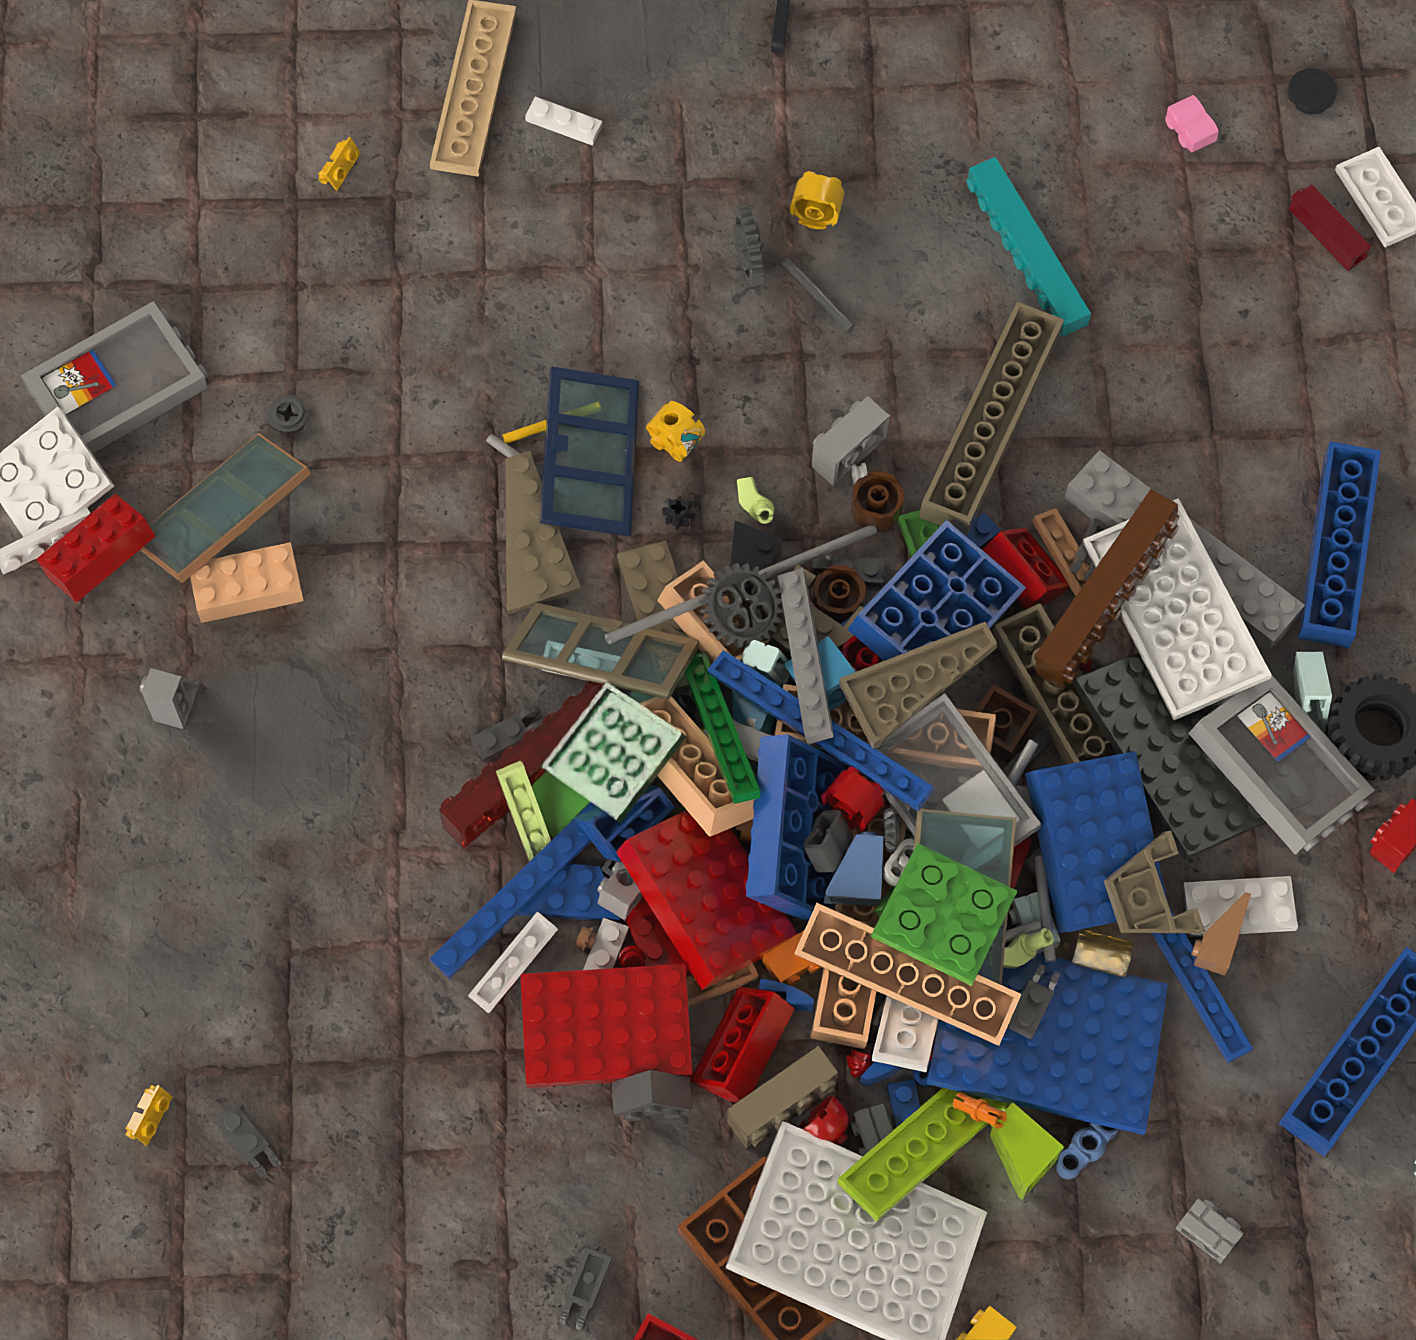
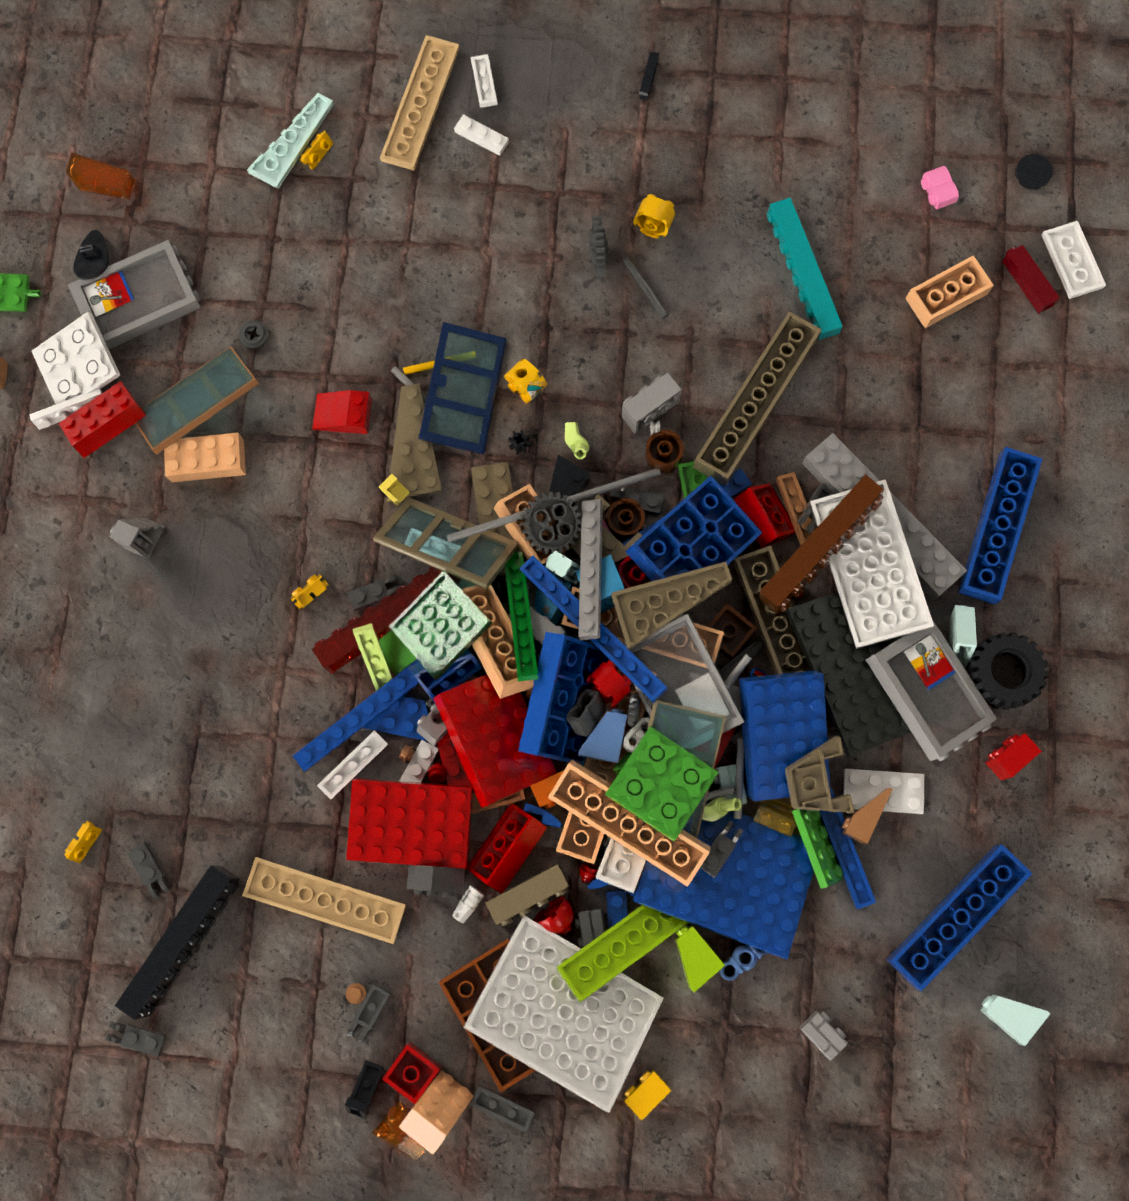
camera: 15 degrees right, 10 degrees up
orange pin [953,1092,1007,1129] -> none
none -> clear orange wedge [66,153,135,200]
none -> black shield [73,230,109,280]
none -> black brick [115,865,240,1020]
none -> tan plate [242,857,407,944]
none -> light aqua wing [247,93,334,189]
none -> yellow hinge [290,574,329,609]
none -> red slope [312,390,372,434]
none -> medium nougat plate [346,983,366,1004]
none -> light yellow panel [379,474,410,506]
none -> white hinge [452,885,485,923]
none -> white plate [471,54,498,108]
none -> bright green plate [792,809,843,889]
none -> light nougat brick [906,255,994,329]

